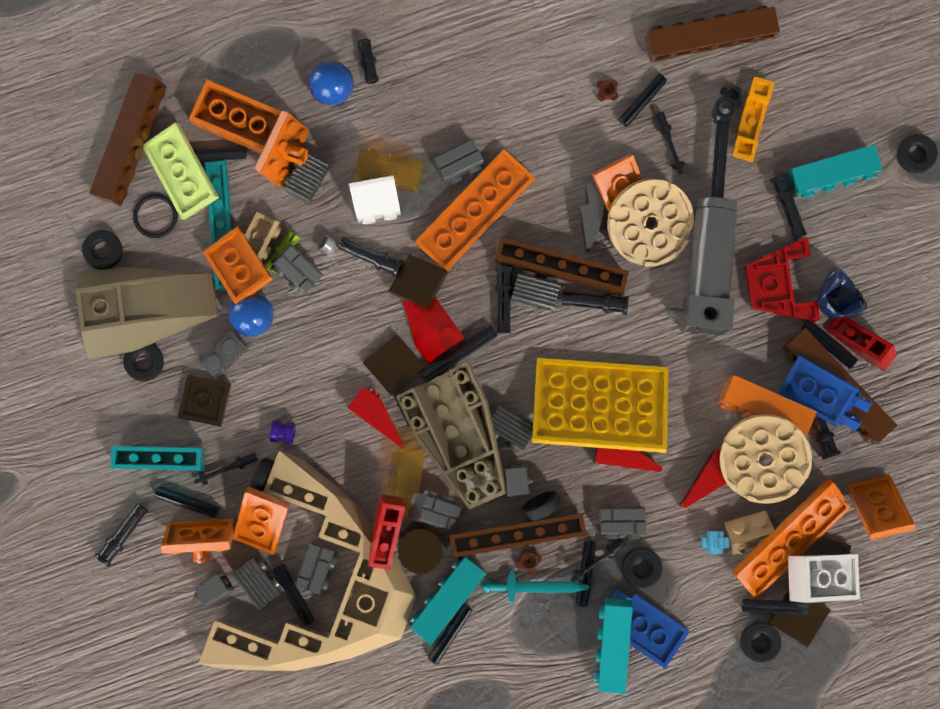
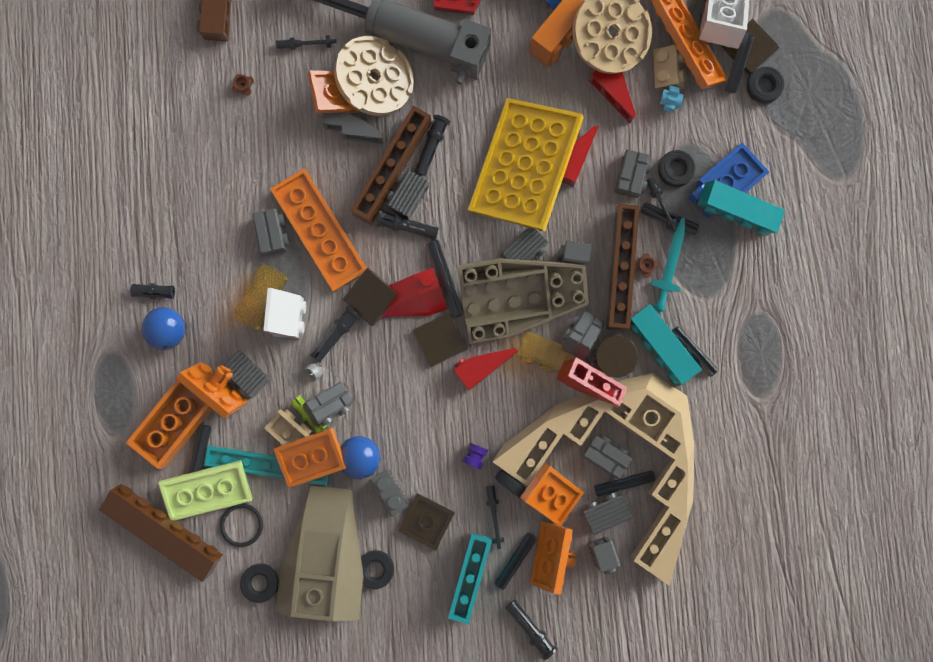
camera: 75 degrees left, 0 degrees up
black tyre [522,491,561,521] -> none
black axle [619,73,667,127] -> none

